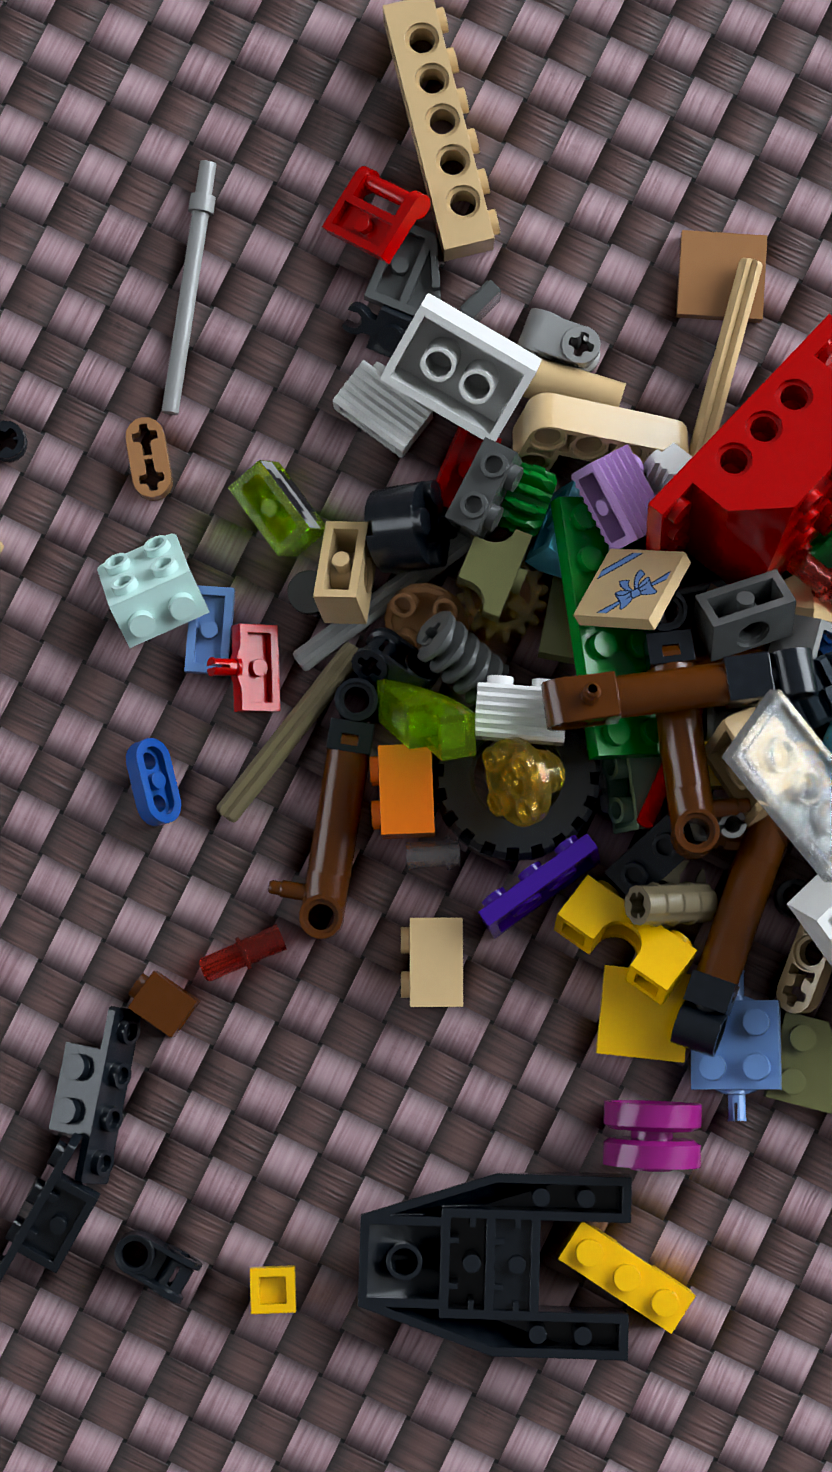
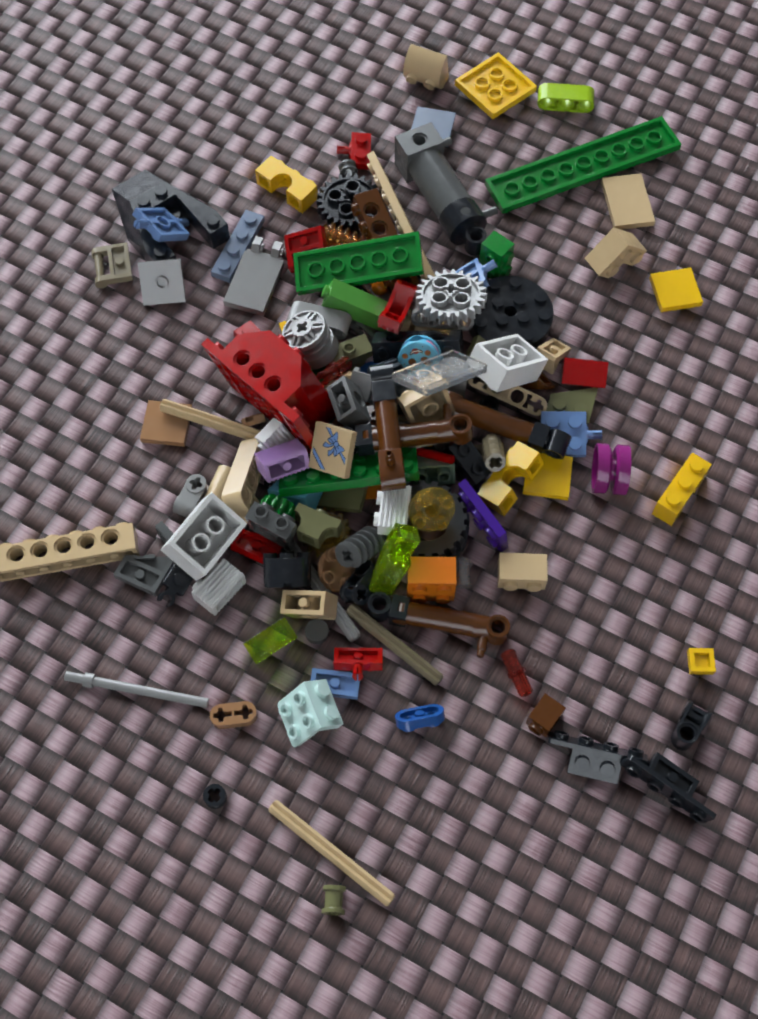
camera: 90 degrees left, 20 degrees down
red plate [322,166,431,264] -> none
black wedge [358,1172,632,1361] -> none

